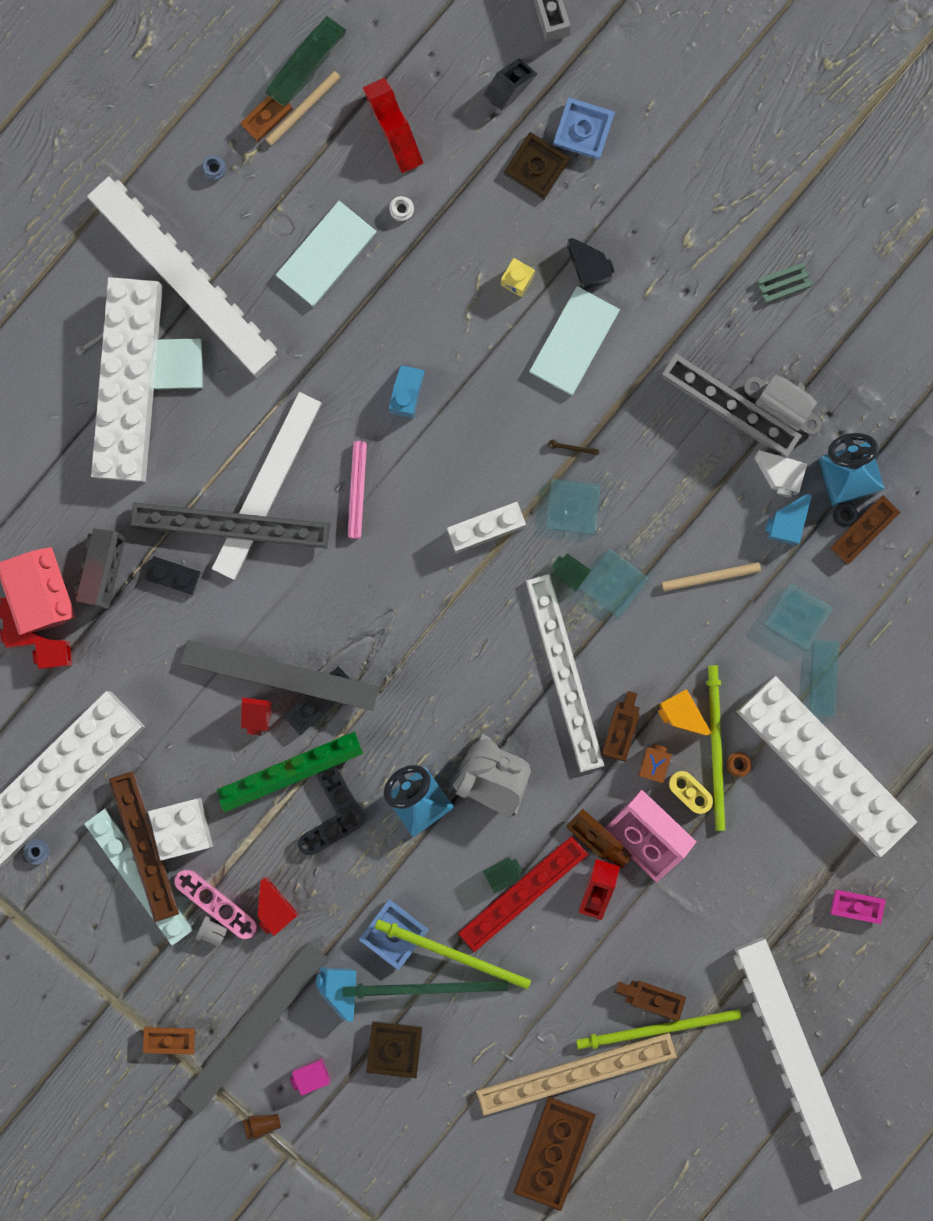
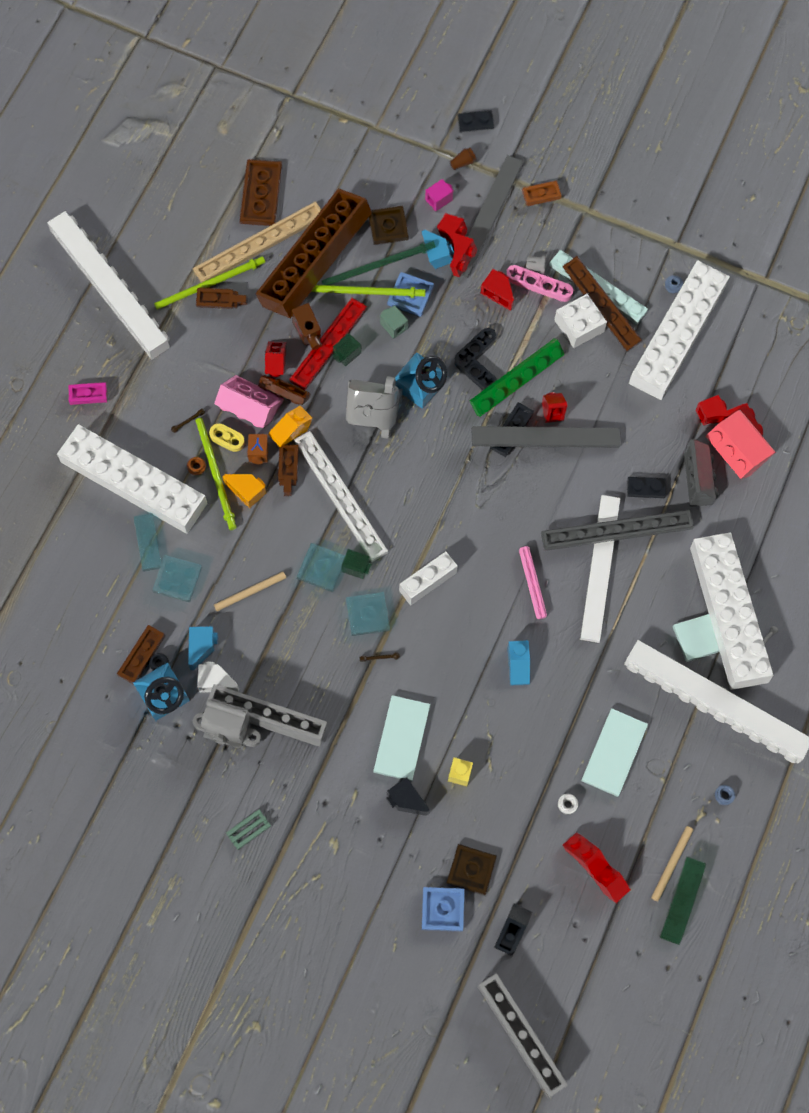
camera: 160 degrees right, 15 degrees down
dark orange plate [240,90,293,143] -> none
none -> dark brown hinge [171,408,205,433]
none -> reddish brown brick [255,188,372,319]
none -> light orange slope [268,405,312,447]
none -> reddish brown torso [292,302,322,350]
none -> sand green brick [380,305,408,339]
none -> red arch [437,213,477,278]
none -> black plate [457,110,494,132]

